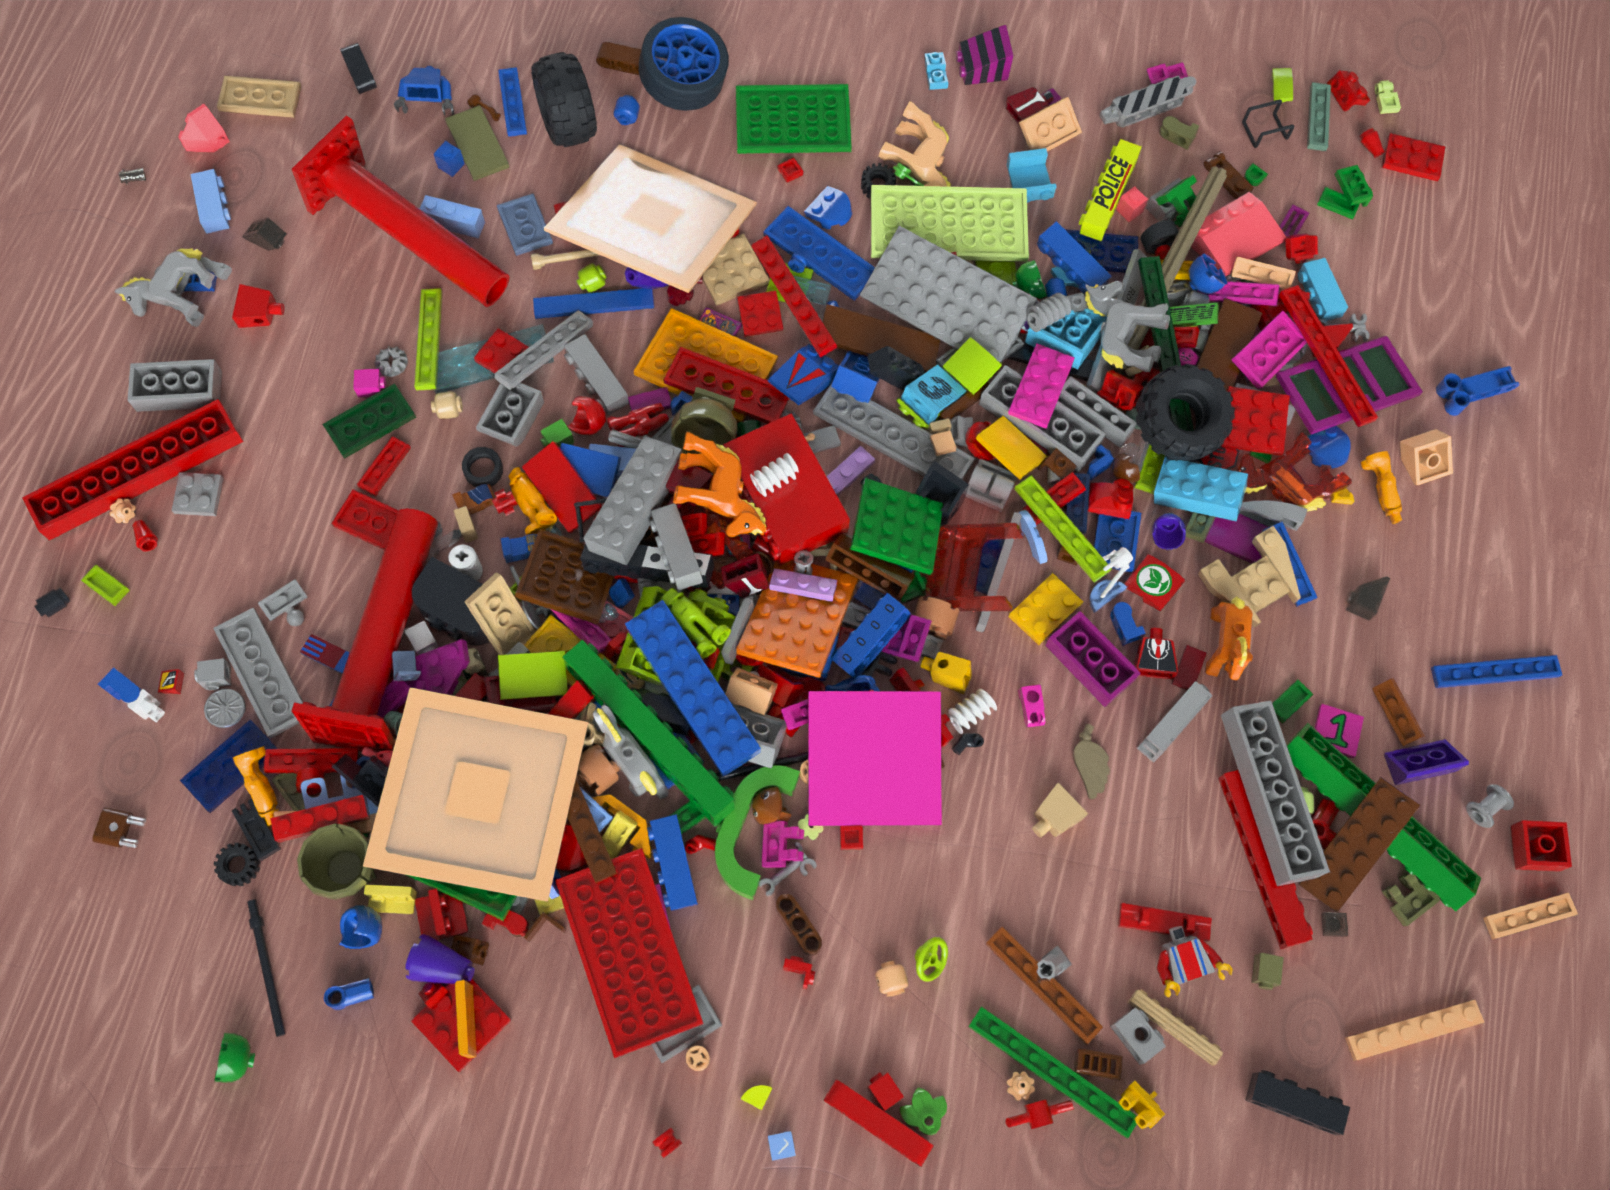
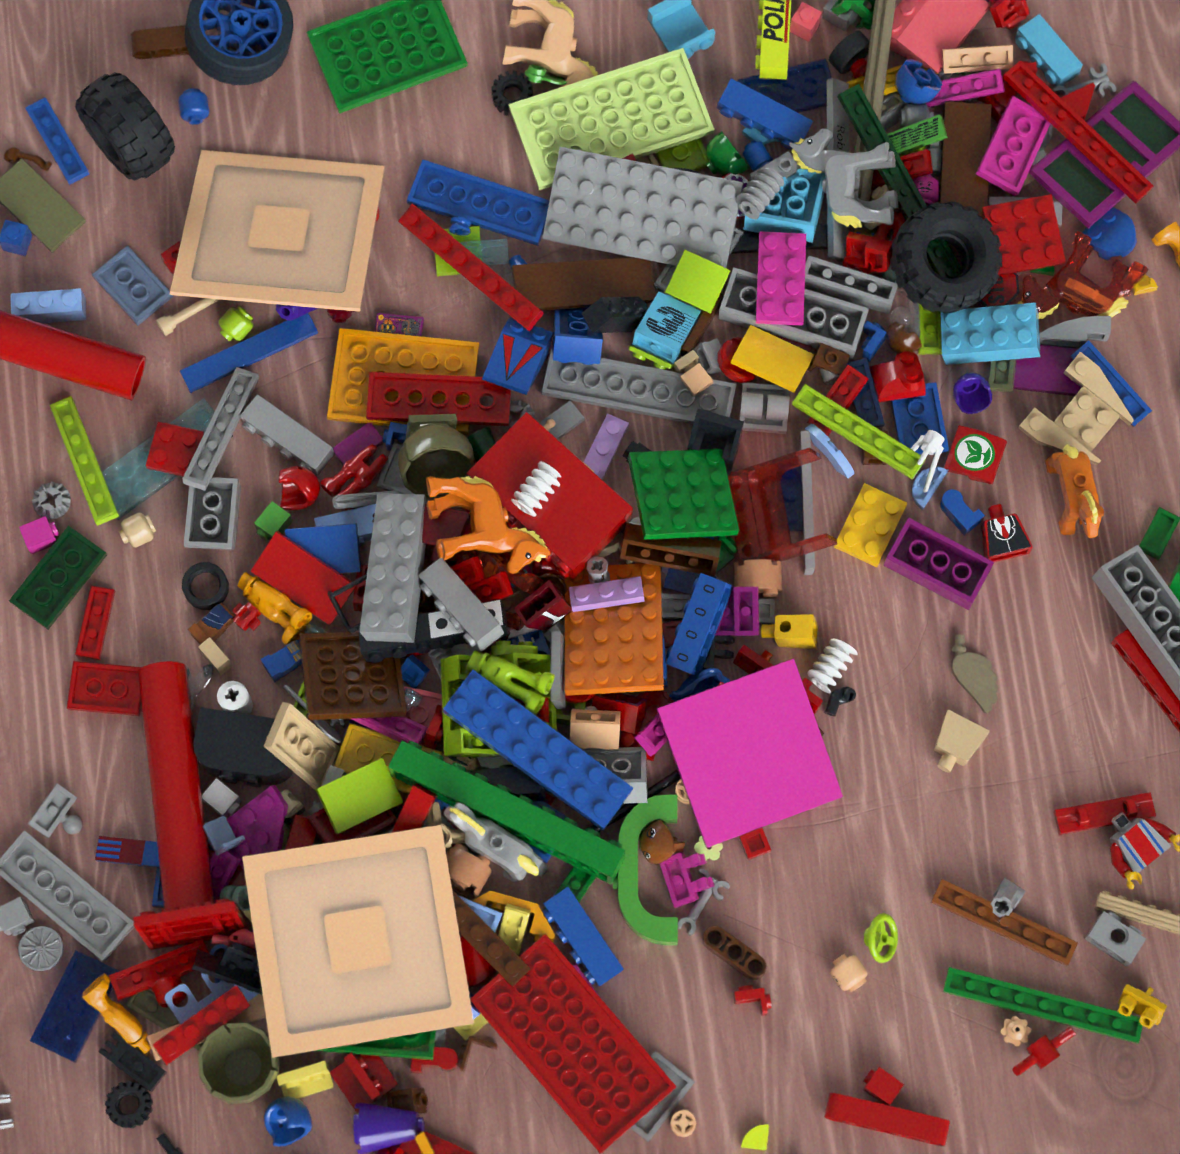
camera: 15 degrees left, 5 degrees up
red arm [684,835,716,854] -> none
tan plate [702,234,769,306] -> none
red plate [737,290,784,337] -> none
red tile [777,157,804,183] -> none
blue slope [804,186,852,229] -> none
bright green plate [900,1088,947,1135] -> none
dark pink leg [1018,685,1045,728] -> none
reddish brown slope [1074,1048,1123,1081] -> none
light grey door [1137,681,1213,763] -> none
dark red tile [1171,645,1207,690] -> none

